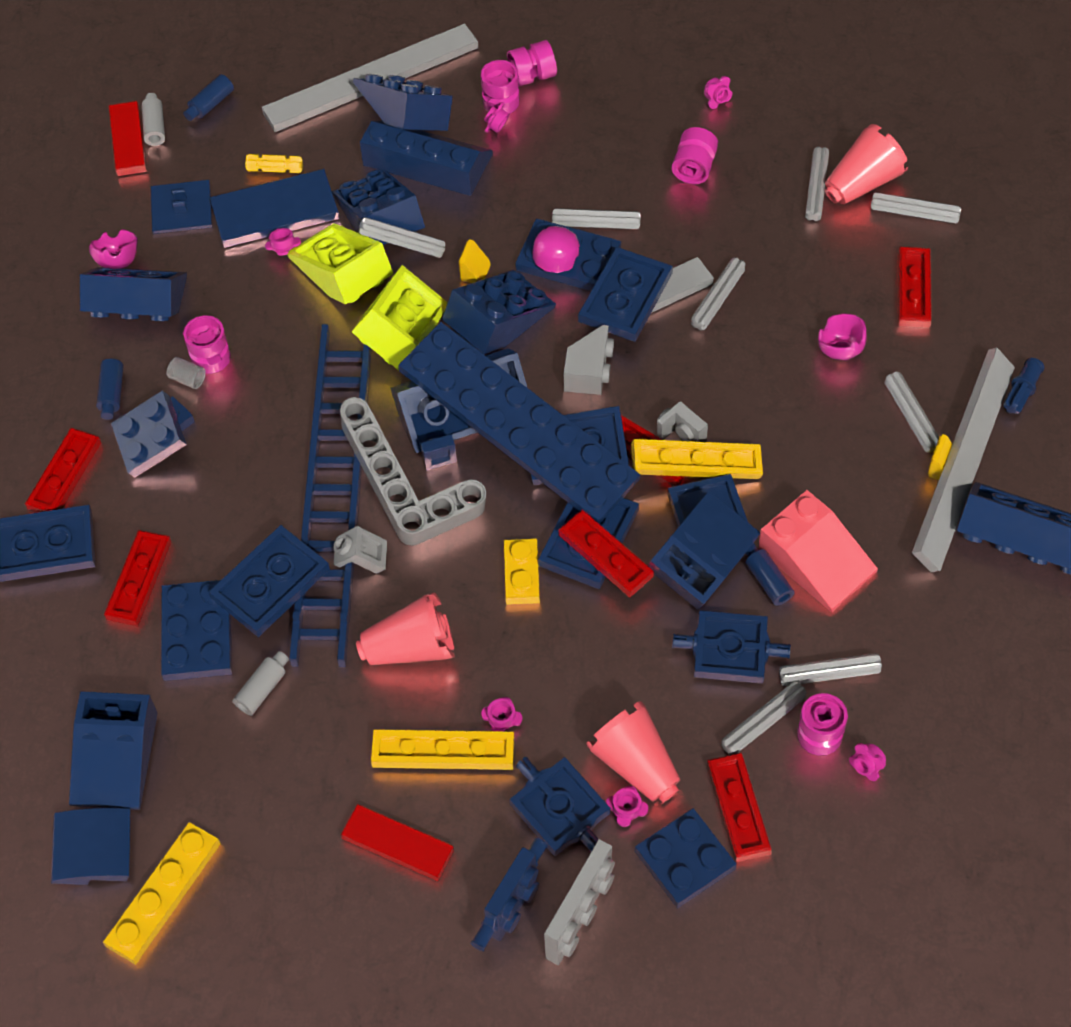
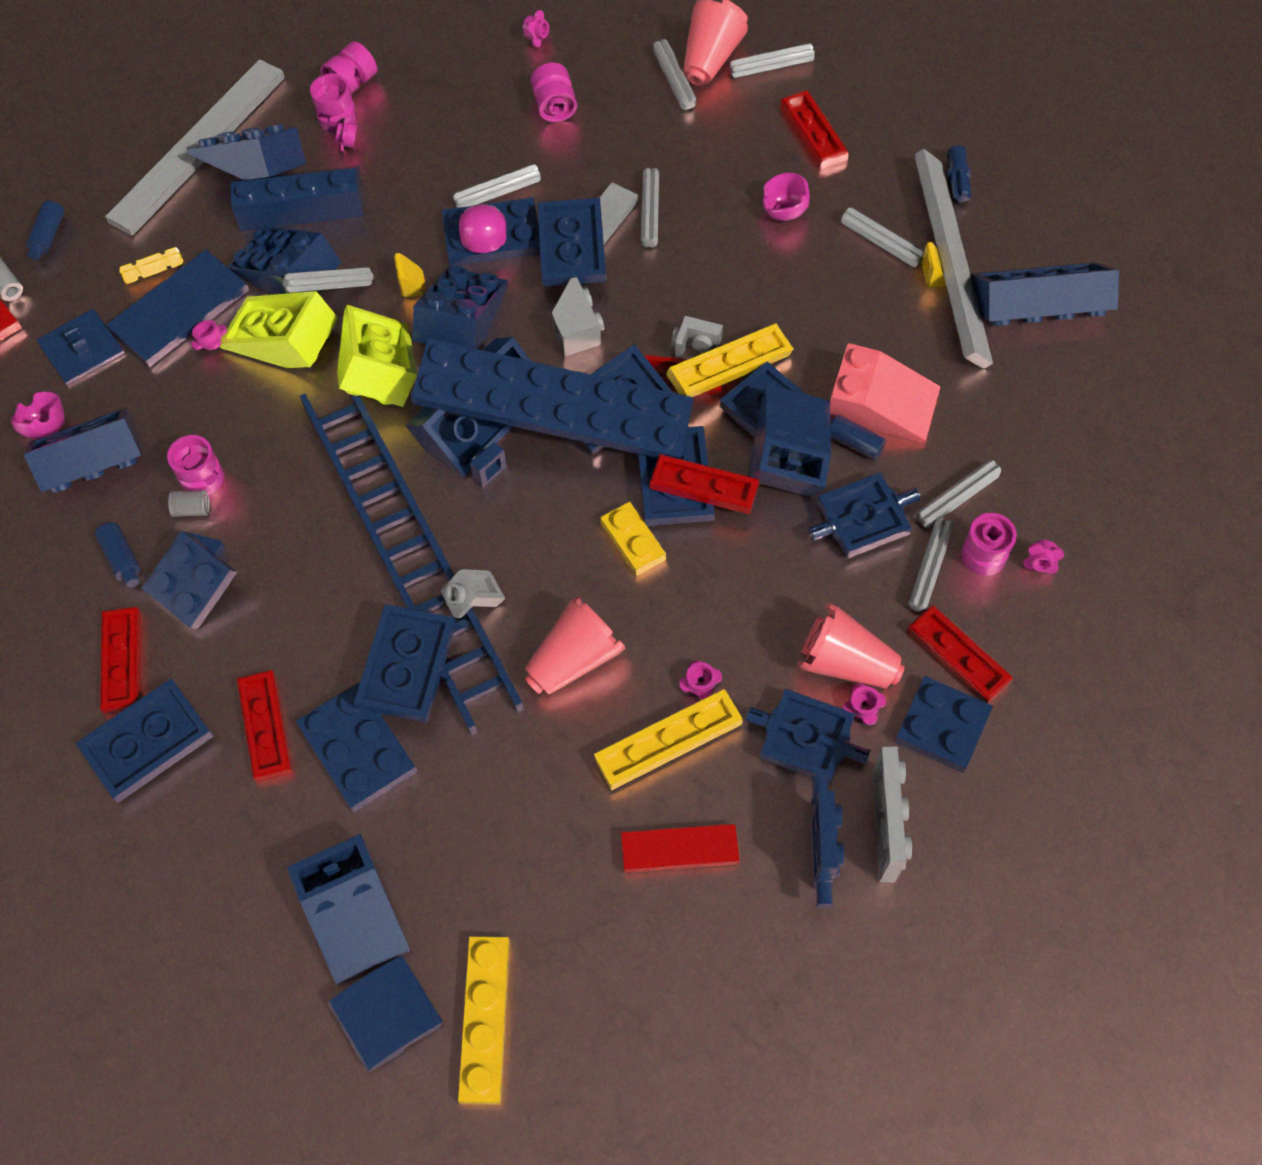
camera: 30 degrees left, 5 degrees up
light grey cylinder [232,651,289,716] -> none
light grey beam [340,397,486,546] -> none

